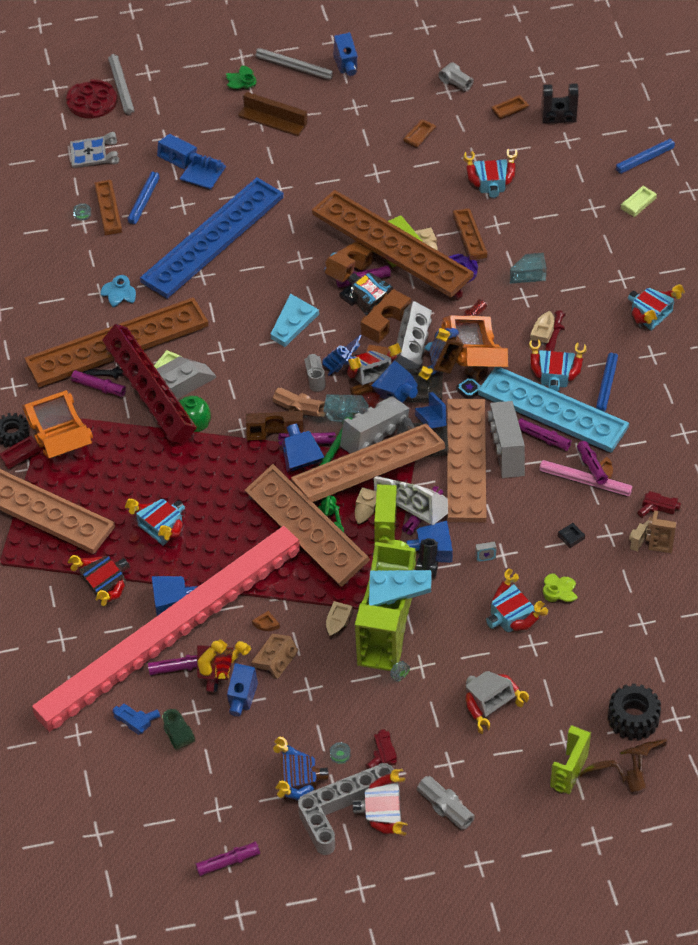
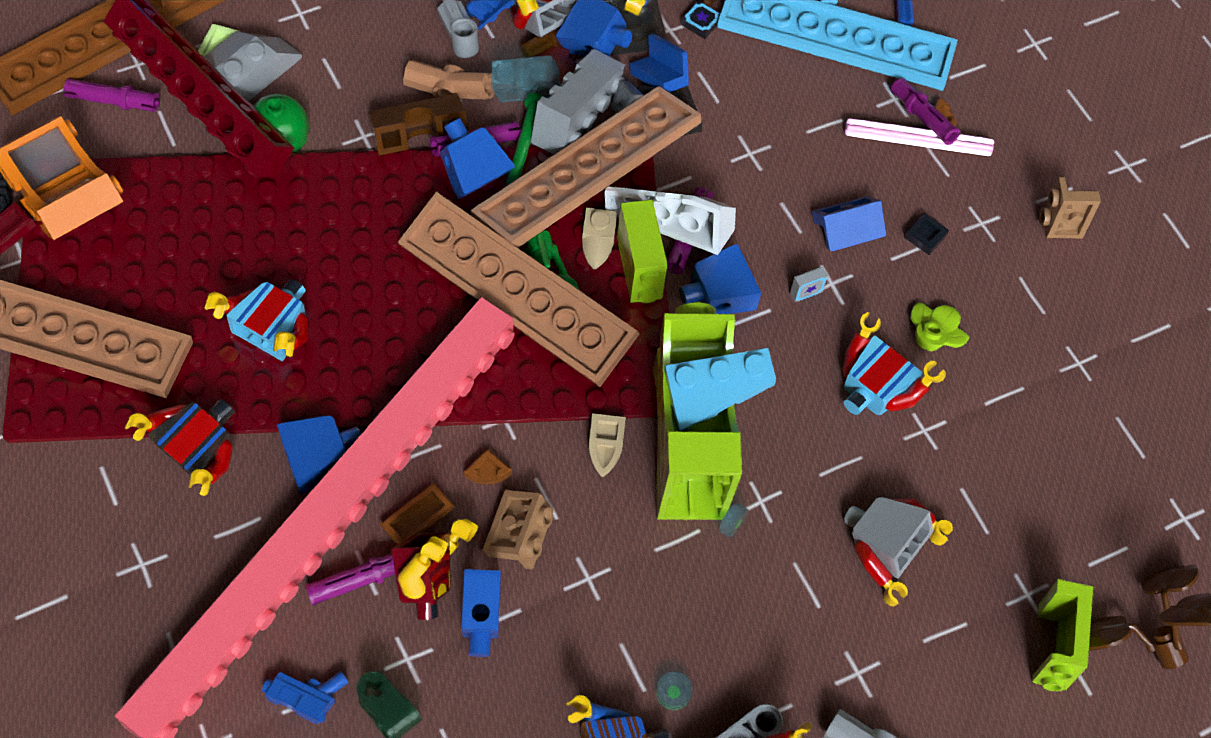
camera: 20 degrees left, 10 degrees up
black sword [82,366,124,379] -> none
dark red piece [366,729,397,769] -> none
black piece [416,538,438,578] -> none
nougat plate [447,399,486,523] -> none
light grey wedge [487,401,525,478] -> none
magenta pin [518,418,572,451] -> none
black tyre [608,684,661,740] -> none
tan plate [629,520,650,552] -> none
dark red piece [637,491,681,517] -> none
none -> dark orange tile [380,483,455,545]
none -> panel [812,196,886,251]

